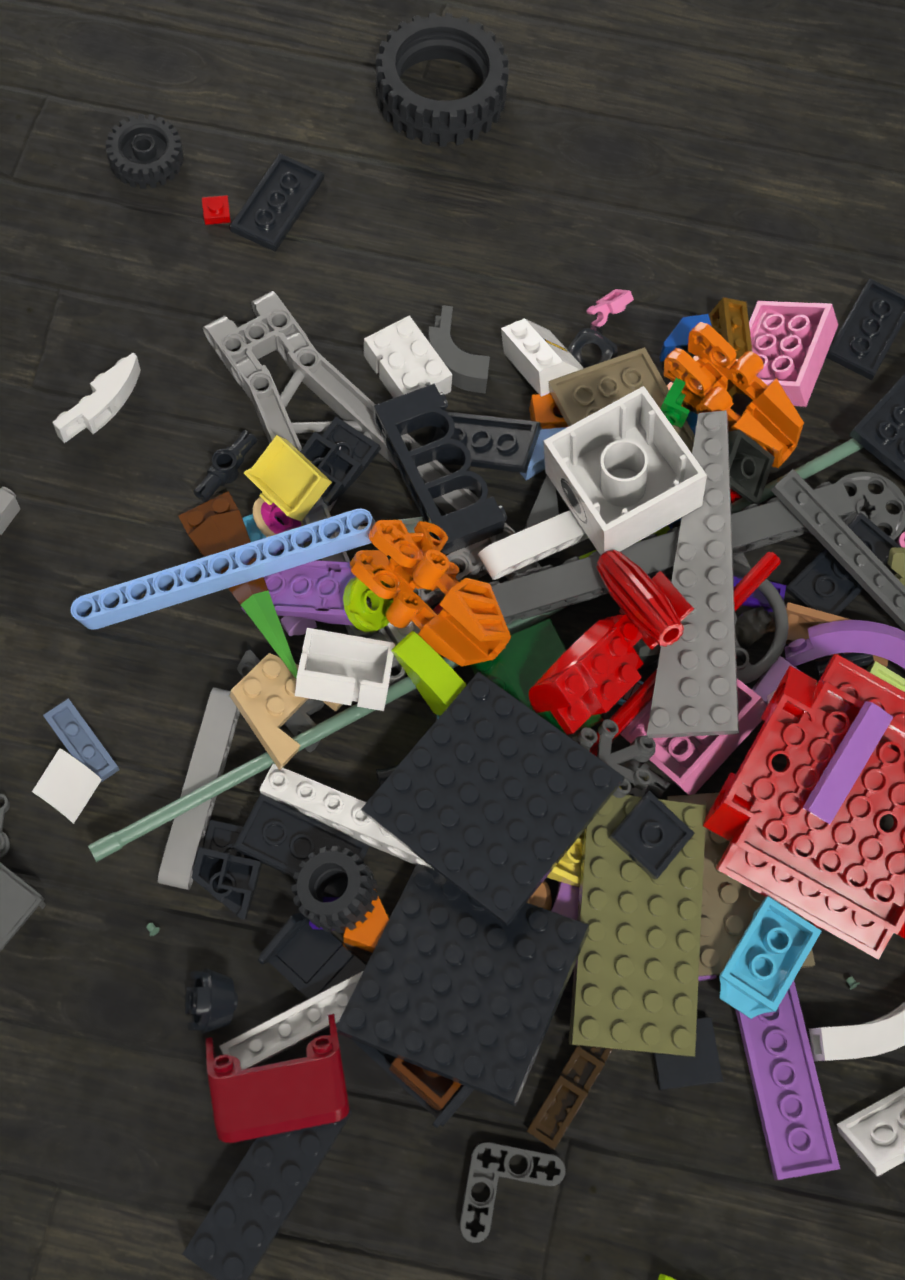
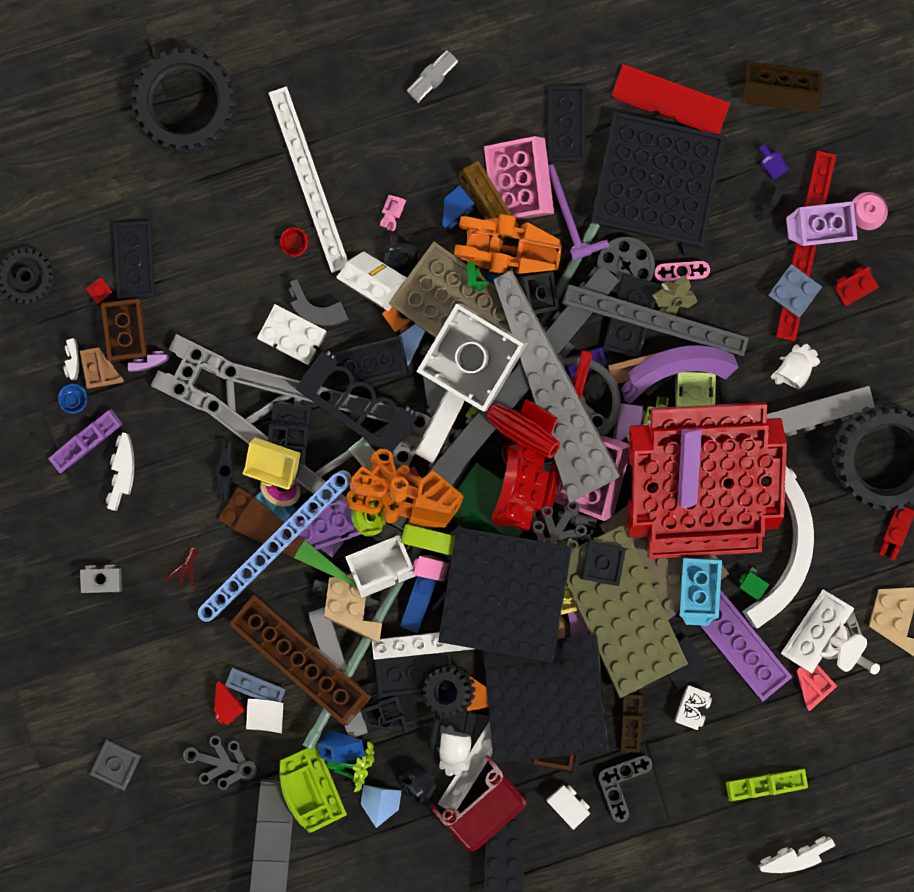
camera: 25 degrees left, 20 degrees up
none -> medium lavender slope [48,409,123,473]
none -> blue hair [58,384,87,414]
none -> white slope [63,338,80,381]
none -> medium nougat wing [80,348,124,389]
none -> reddish brown brick [101,299,148,362]
none -> lavender slope [128,351,169,372]
none -> clear red plant [165,547,199,586]
none -> red slope [214,680,246,726]
none -> reddish brown brick [229,595,372,726]
none -> white plate [269,86,348,273]
none -> lime slope [279,744,347,833]
none -> red hair [280,227,309,257]
none -> blue slope [317,730,365,763]
none -> lime plant [327,741,375,792]
none -> light blue slope [361,785,402,828]
none -> blue slope [400,576,437,633]
none -> light grey piece [407,50,458,103]
none -> bright pink slope [413,555,451,581]
none -> white piece [437,725,471,776]
none -> white brick [546,784,590,830]
none -> medium lavender bar [548,165,609,260]
none -> white brick [674,685,712,730]
none -> green brick [738,571,769,601]
none -> coral wing [796,665,837,711]

